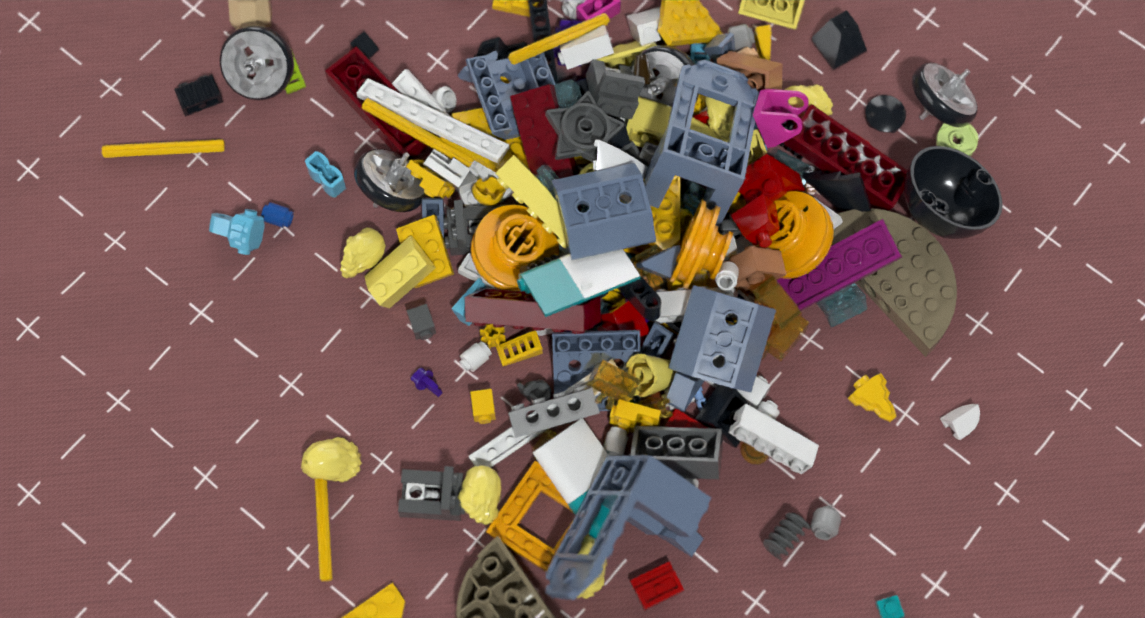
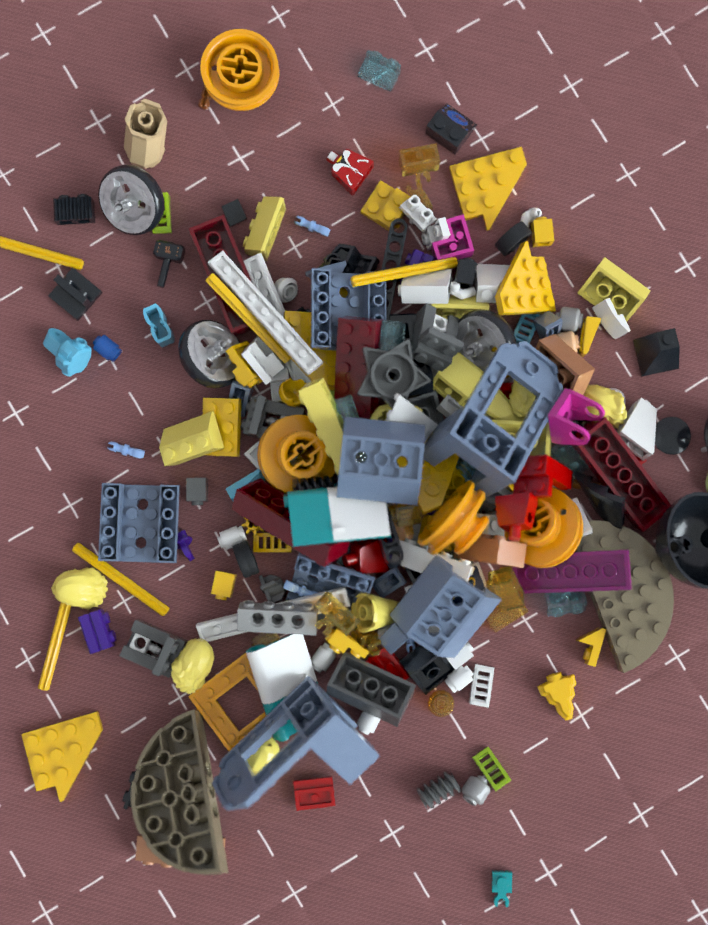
camera: 20 degrees right, 15 degrees up
light yellow piece [340,228,386,279] -> none
dark brown cone [633,55,653,84] -> none
sand blue slope [636,245,681,278] -> none
white brick [716,262,739,290] -> none
white brick [729,404,819,474] -> none
white brick [940,404,980,440] -> none
none -> black bracket [48,267,103,321]
none -> yellow axle [72,543,169,616]
none -> dark purple brick [78,609,117,654]
none -> sand blue slope [98,483,180,563]
none -> light blue piece [107,441,145,459]
none -> black piece [153,240,185,288]
none -> black tyre [232,541,259,578]
none -> light yellow slope [243,197,286,261]
none -> light blue piece [283,580,318,597]
none -> light blue piece [294,216,330,237]
none -> white arm [448,282,476,300]
none -> black brick [453,258,478,289]
none -> white slope [468,664,495,708]
none -> lime slope [472,747,511,792]
none -> yellow slope [576,627,606,667]
none -> white slope [592,298,631,339]
none -> white slope [617,397,657,460]

